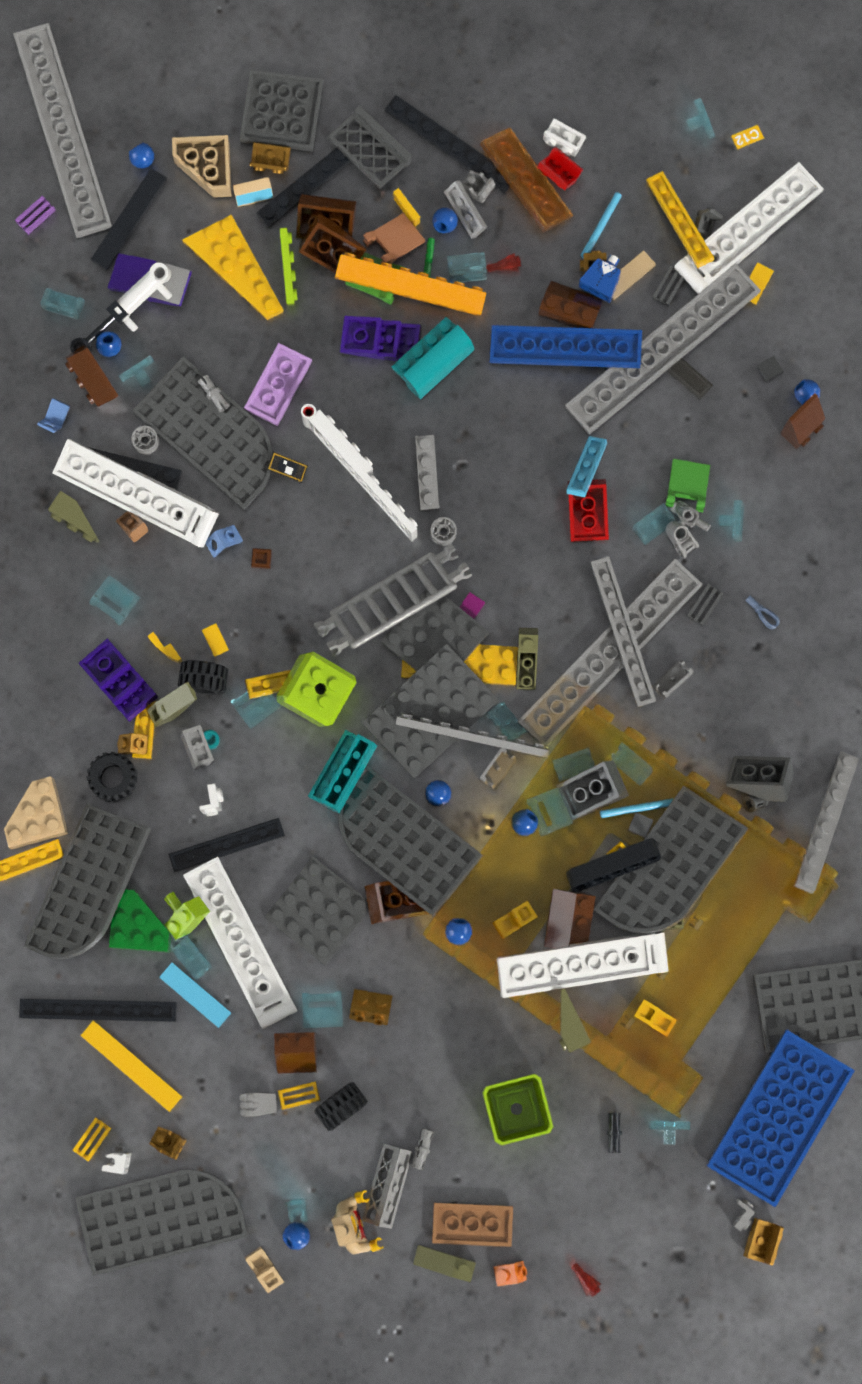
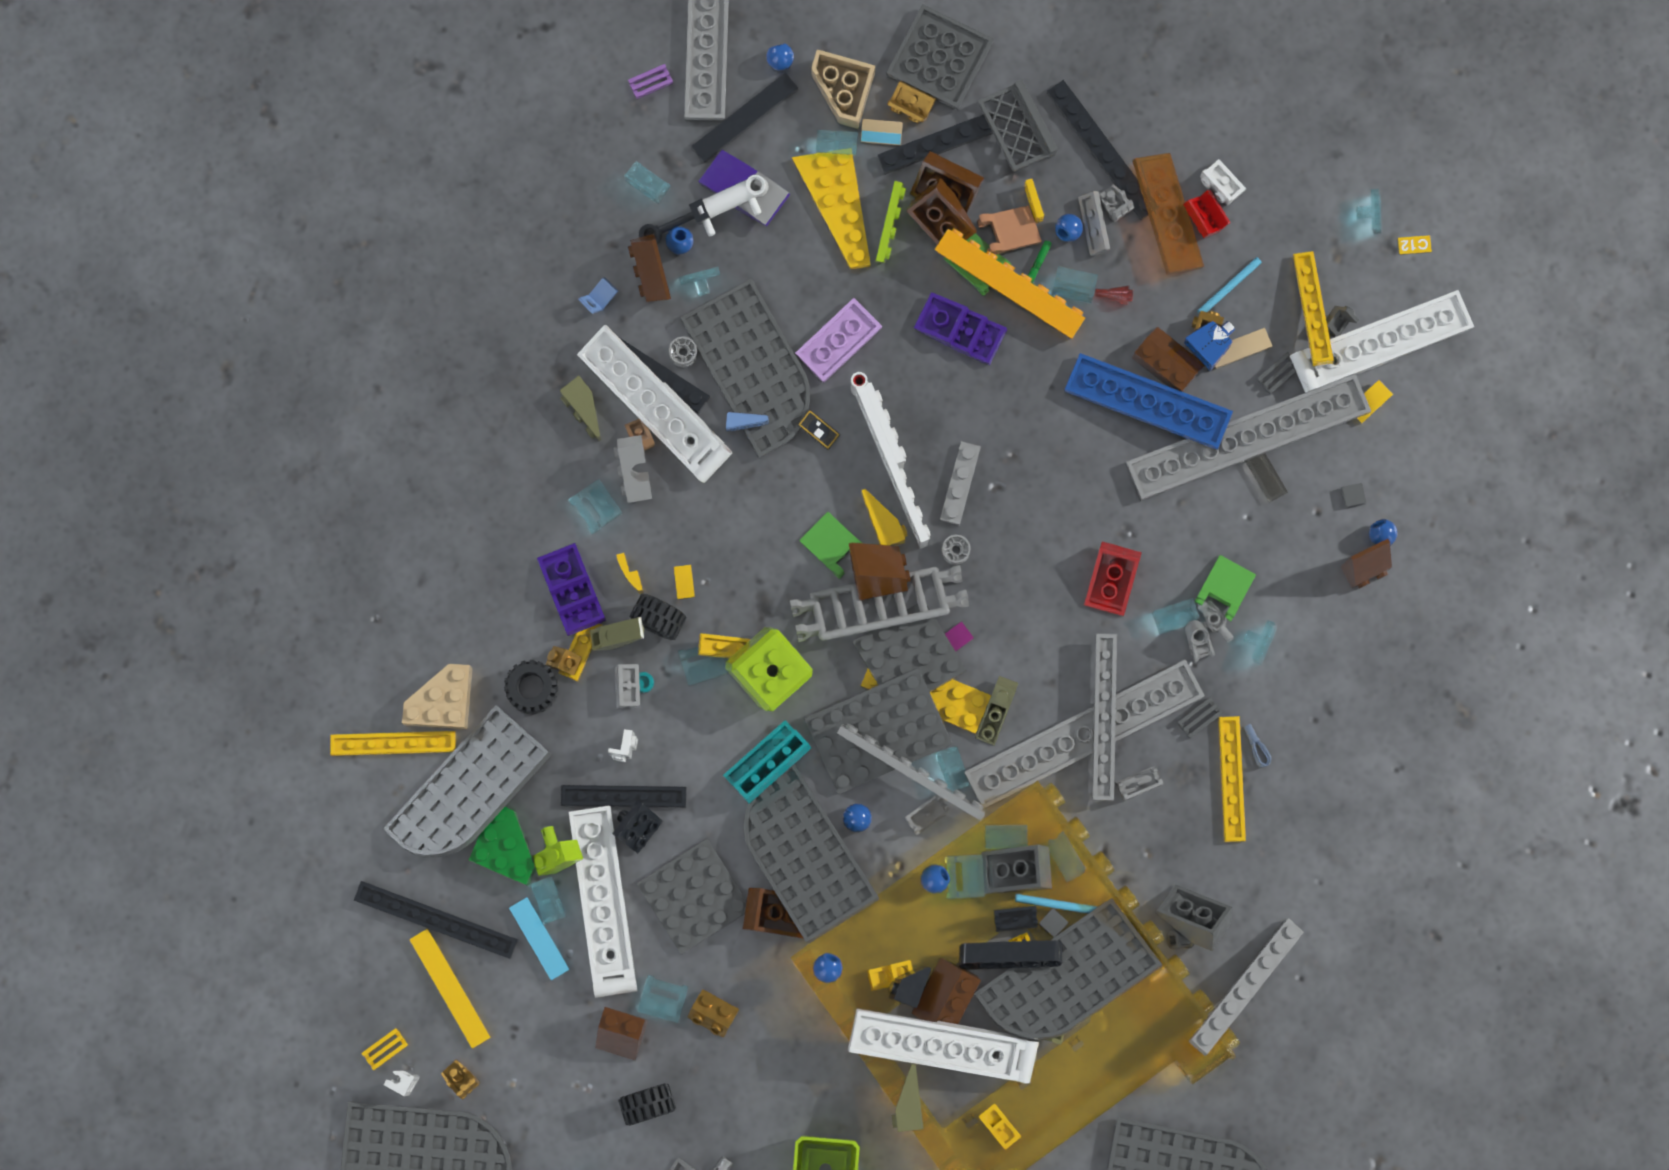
camera: 20 degrees right, 0 degrees up
light grey pin [198,375,229,412] -> none
medium blue bracket [205,525,243,557] -> none
light grey hand [239,1093,277,1117] -> none
reddish brown tile [251,548,272,569] -> none
yellow tile [278,1081,320,1110] -> none
teal brick [392,317,475,400] -> none
medium azure tile [567,436,607,497] -> none
none -> black plate [612,800,663,854]
none -> light grey arch [614,435,652,503]
none -> medium blue slope [726,412,769,432]
none -> bright green flag [799,512,862,579]
none -> clear light blue hinge [816,130,858,155]
none -> reddish brown slope [849,543,911,600]
none -> yellow slope [861,489,908,546]
none -> black slope [888,966,931,1008]
none -> black hinge [993,906,1038,932]
none -> yellow tile [1218,716,1246,842]

